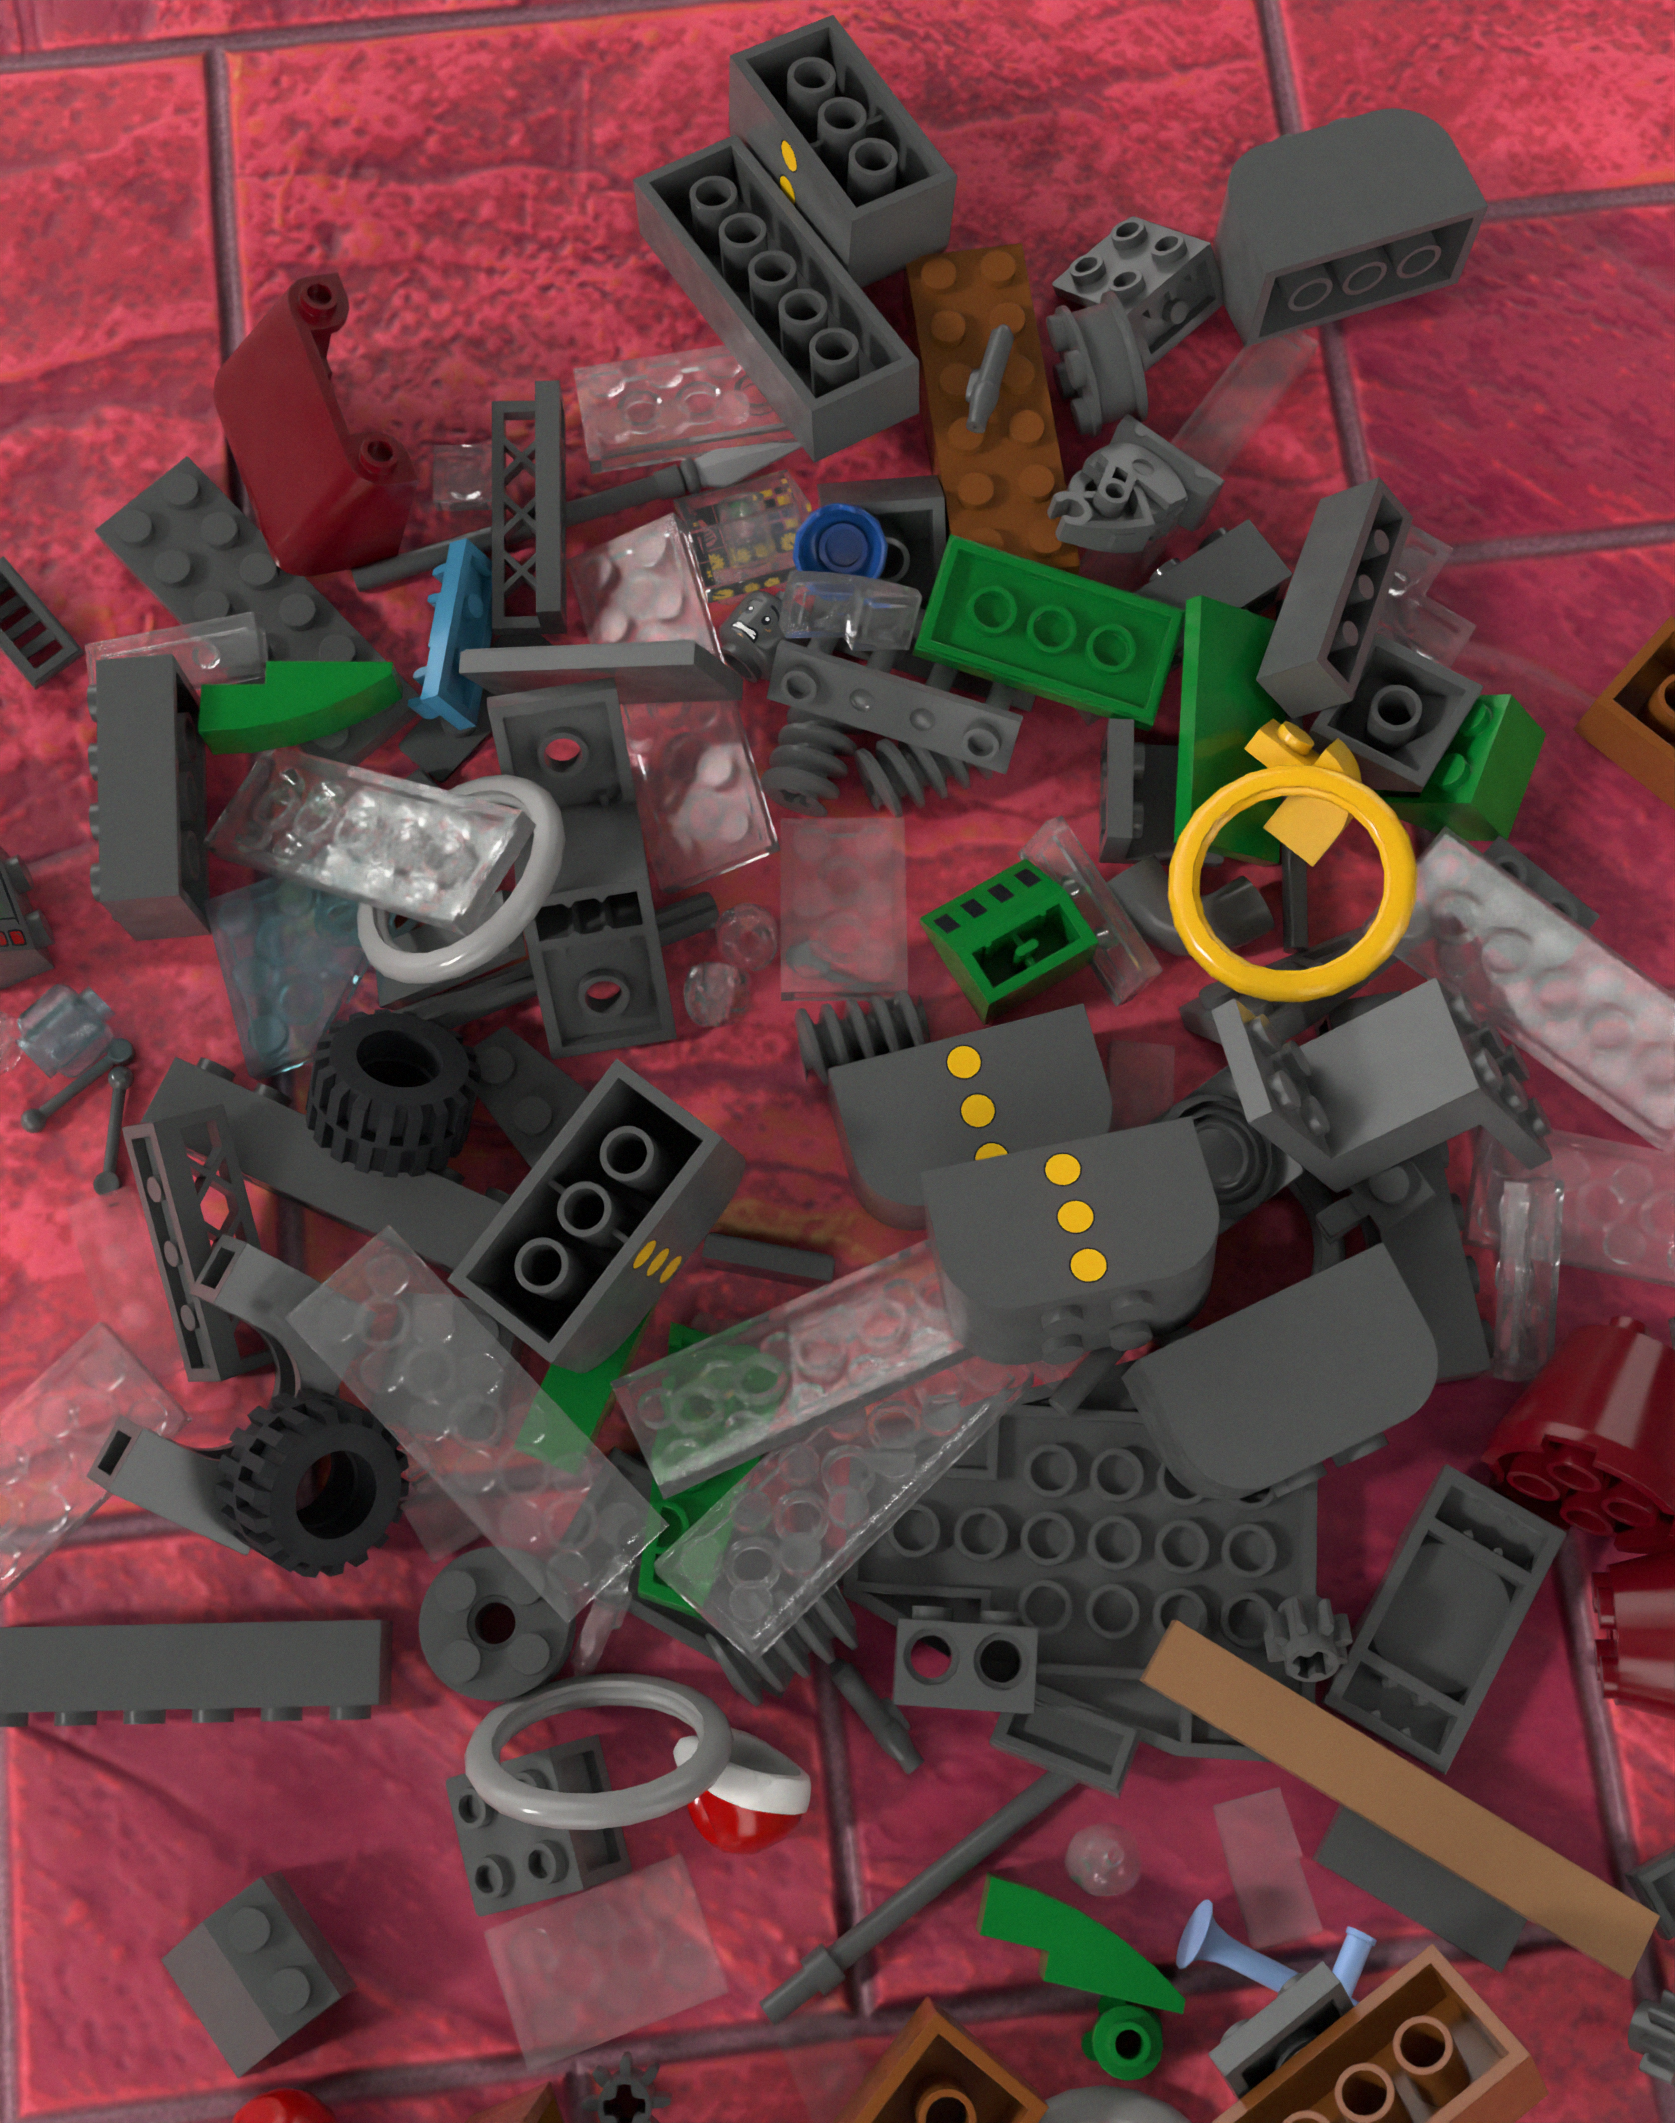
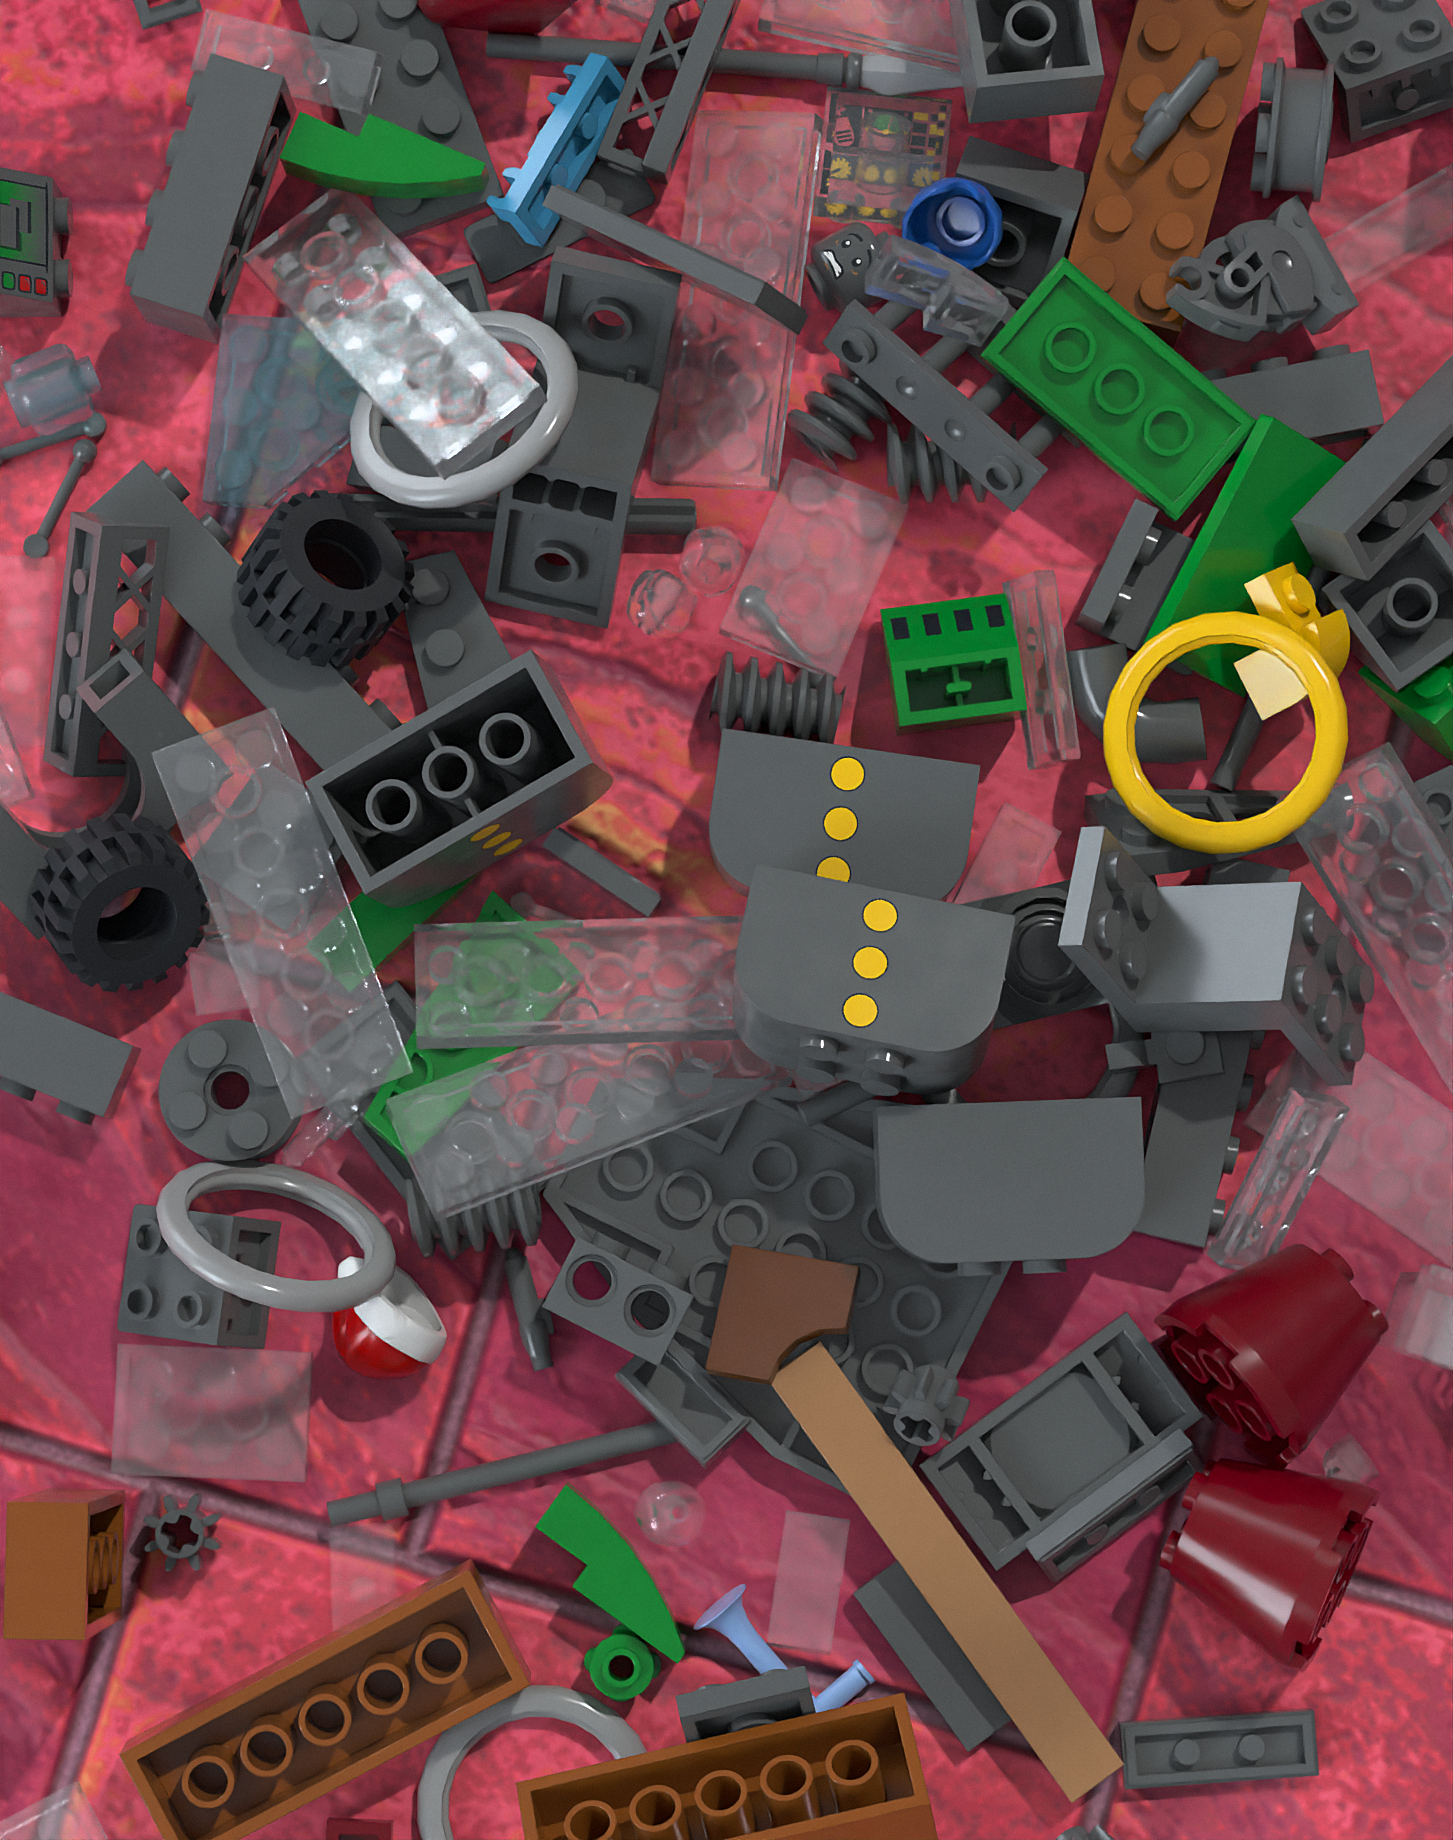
camera: 25 degrees right, 10 degrees up
none -> reddish brown tile [705,1244,861,1385]
none -> dark grey tile [1025,1428,1205,1583]

